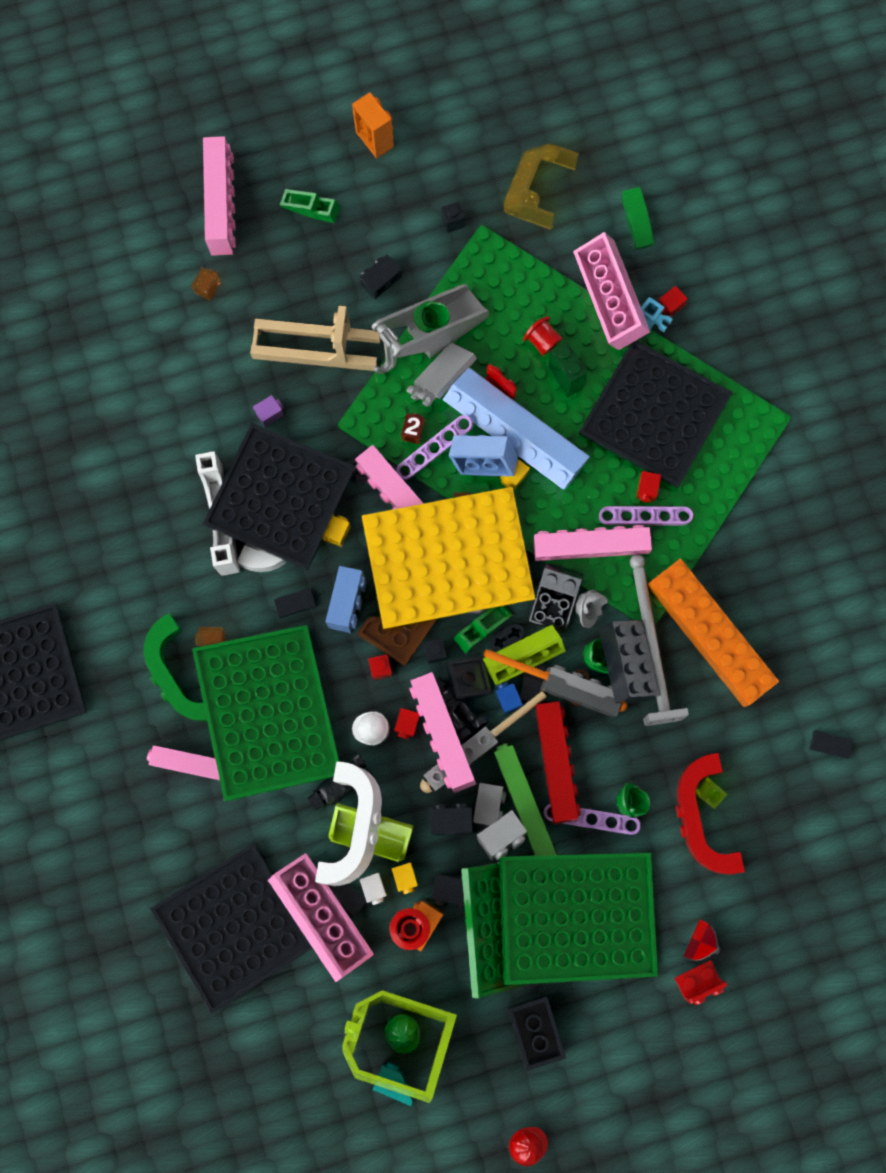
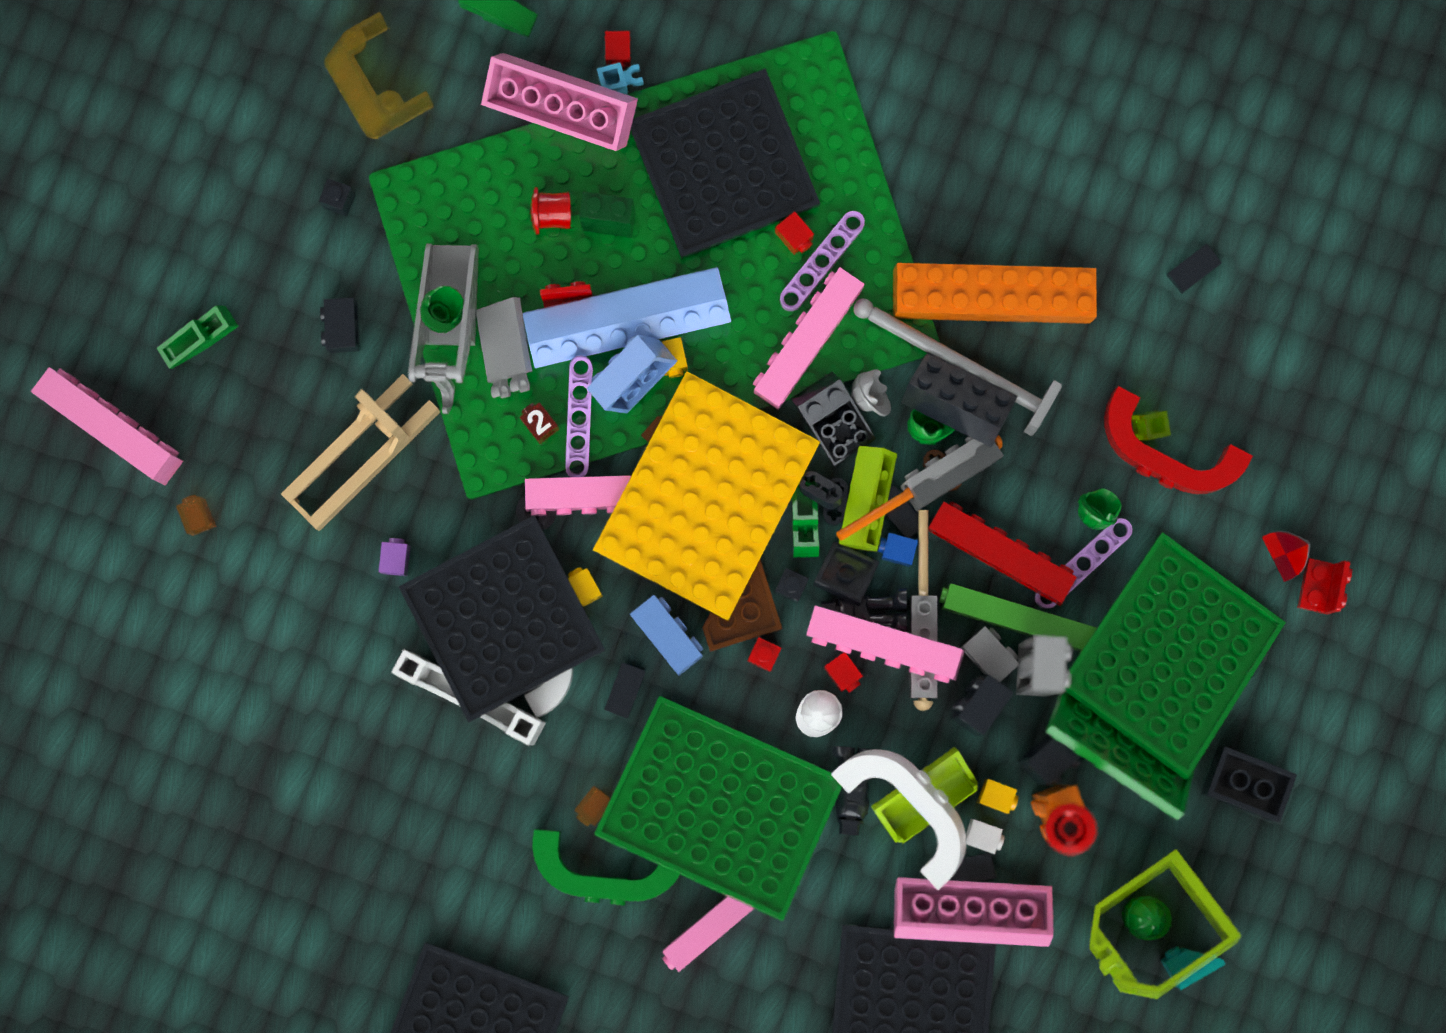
camera: 55 degrees left, 5 degrees up
orange brick [352,92,394,159] -> none
red piece [509,1127,548,1166] -> none
none -> black beam [799,471,842,509]

